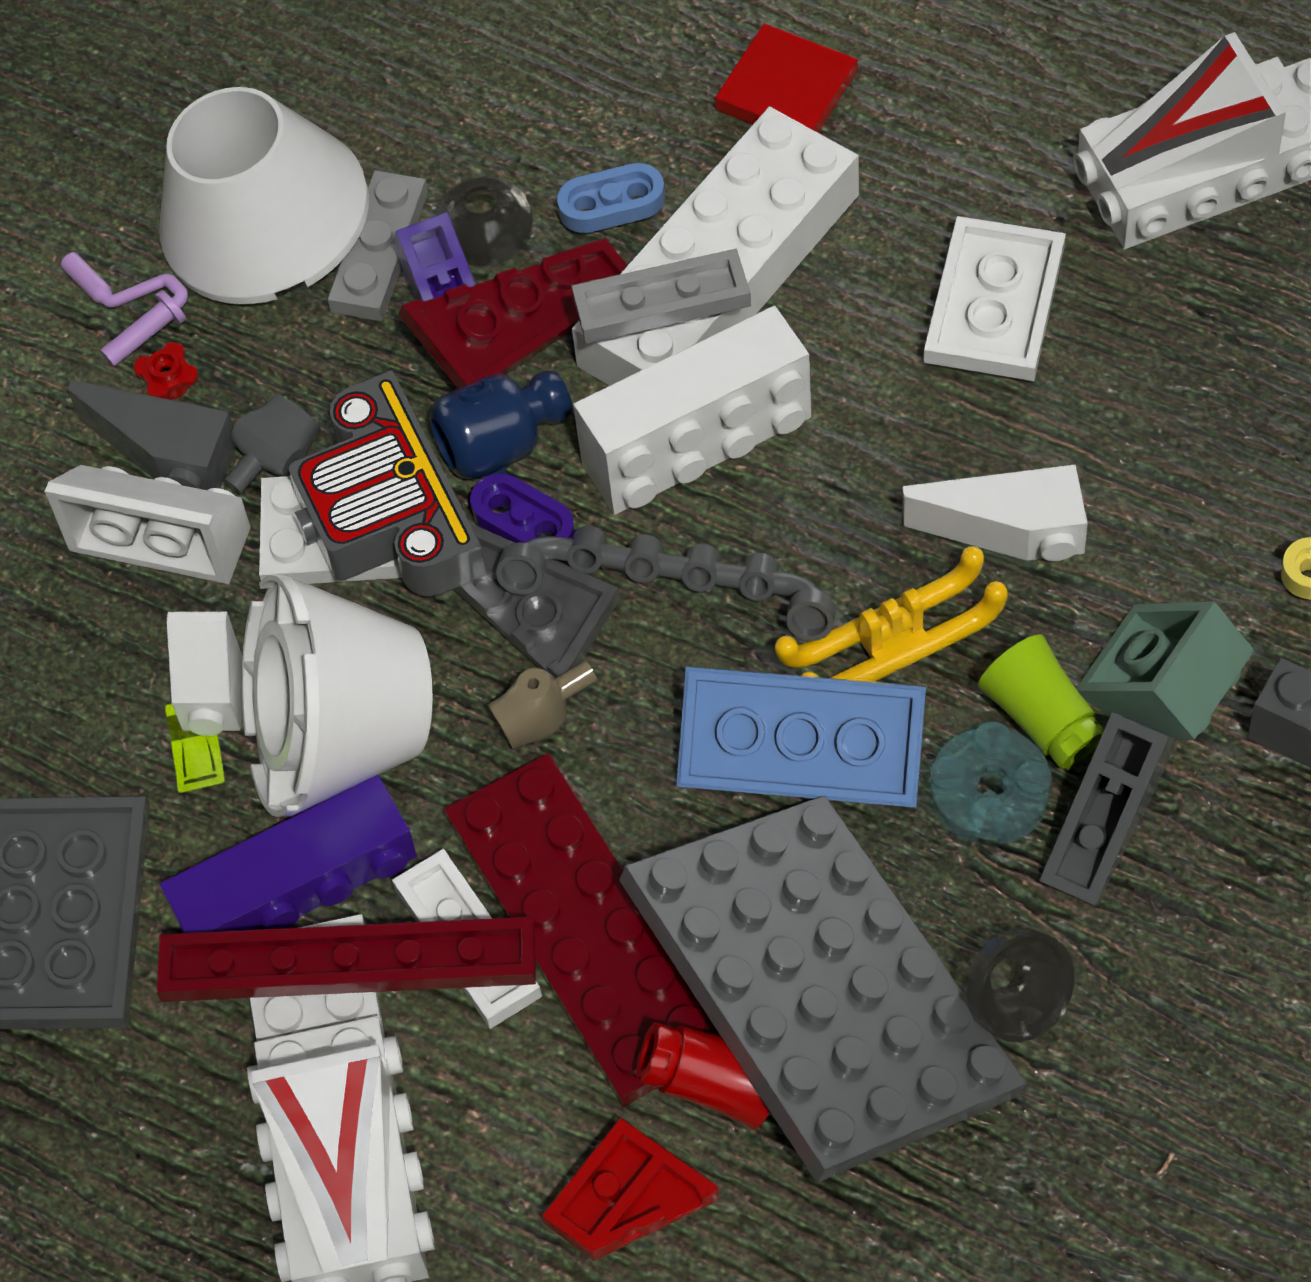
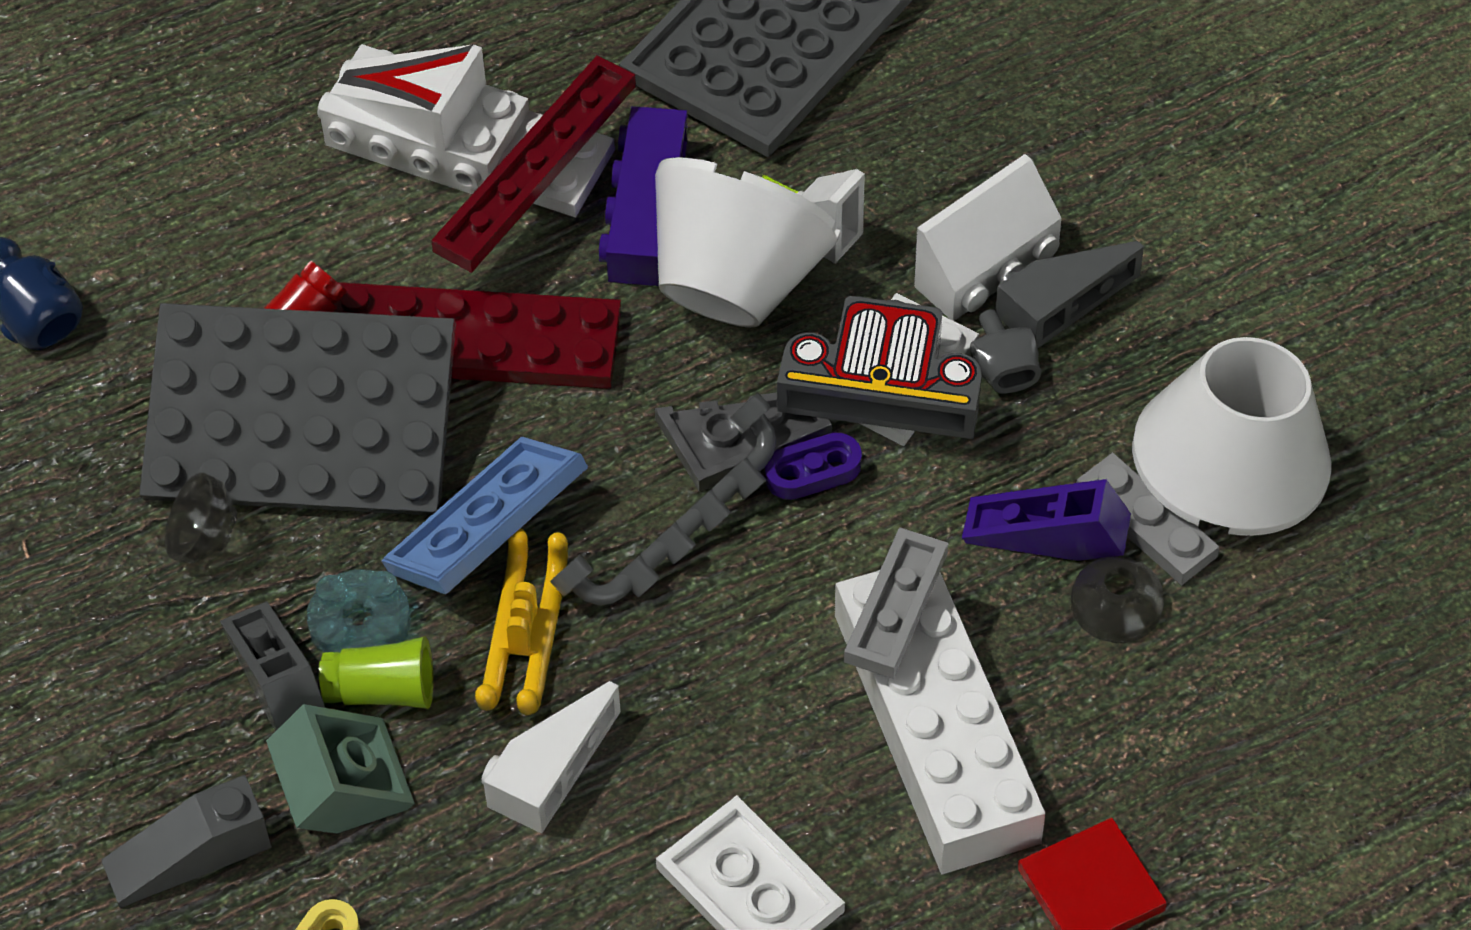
camera: 120 degrees right, 5 degrees down
lavender piece [61,252,188,367] -> none
red plate [133,342,198,400] -> none
white plate [392,849,542,1029] -> none
dark red wing [398,238,628,389] -> none
dark blue piece [429,371,573,479] -> none
dark tan piece [488,660,598,749] -> none
red wing [542,1118,719,1261] -> none
medium blue plate [557,163,665,233] -> none
white brick [573,305,811,515] -> none

